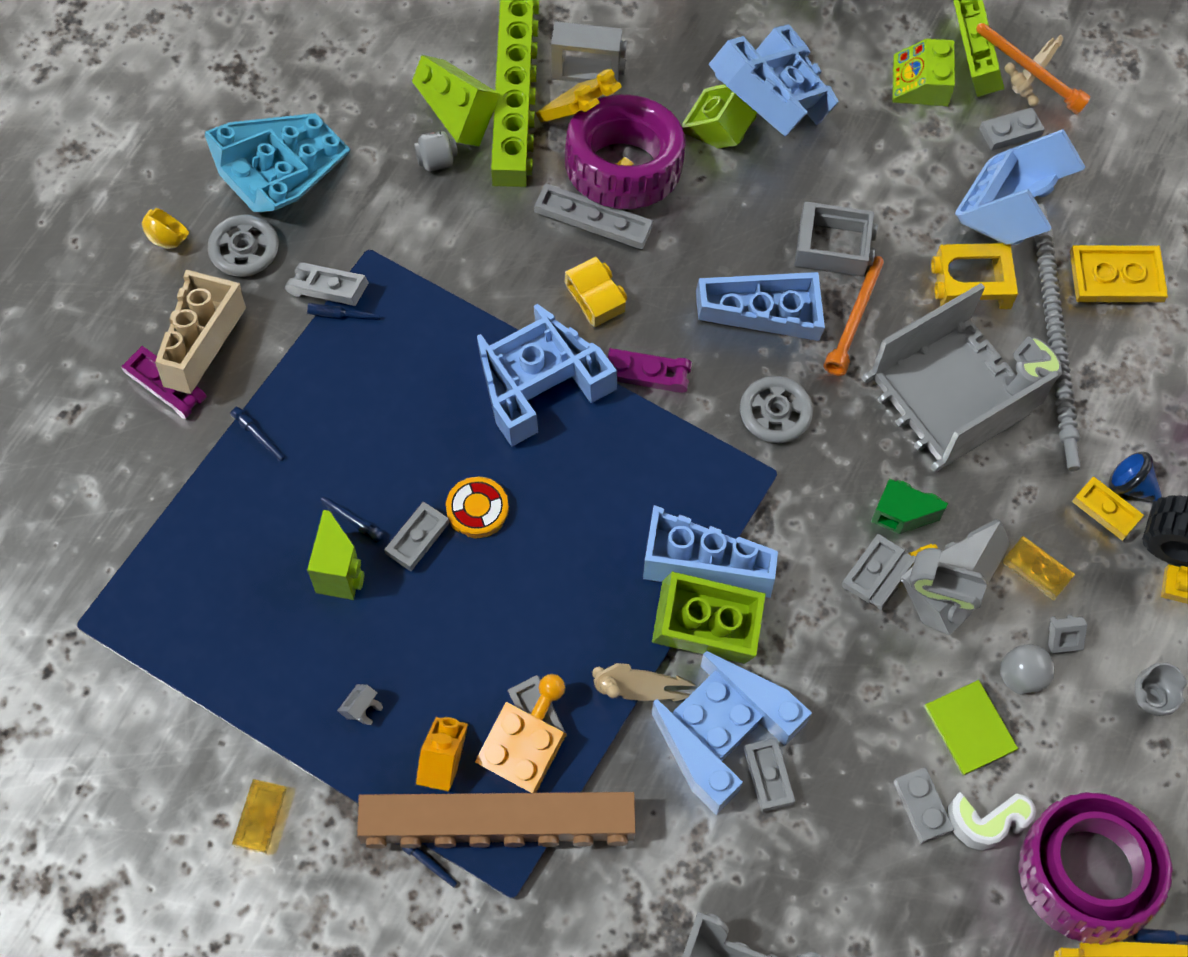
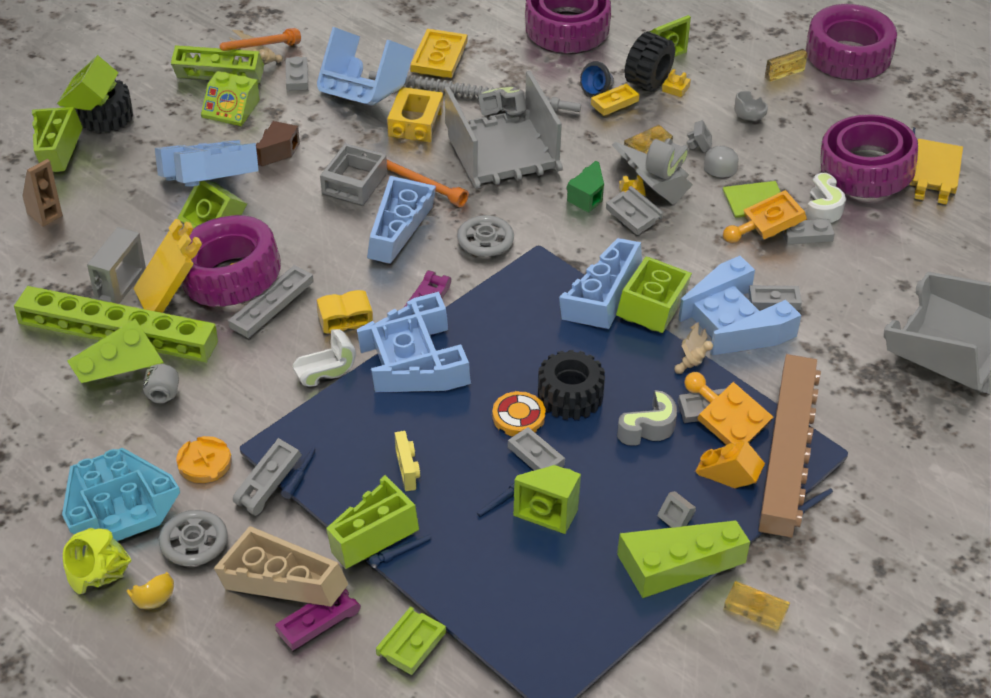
camera: 75 degrees left, 20 degrees down
none -> neon yellow piece [63,528,131,594]
none -> light orange tile [176,436,232,484]
none -> reddish brown slope [256,121,300,166]
none -> white animal [292,329,356,387]
none -> lime wedge [326,475,419,569]
none -> lime plate [376,606,446,675]
none -> light yellow plate [395,431,420,491]
none -> black tyre [538,350,605,420]
none -> light grey animal [617,390,677,445]
none -> lime wedge [617,521,750,598]
none -> light orange plate [723,190,807,243]

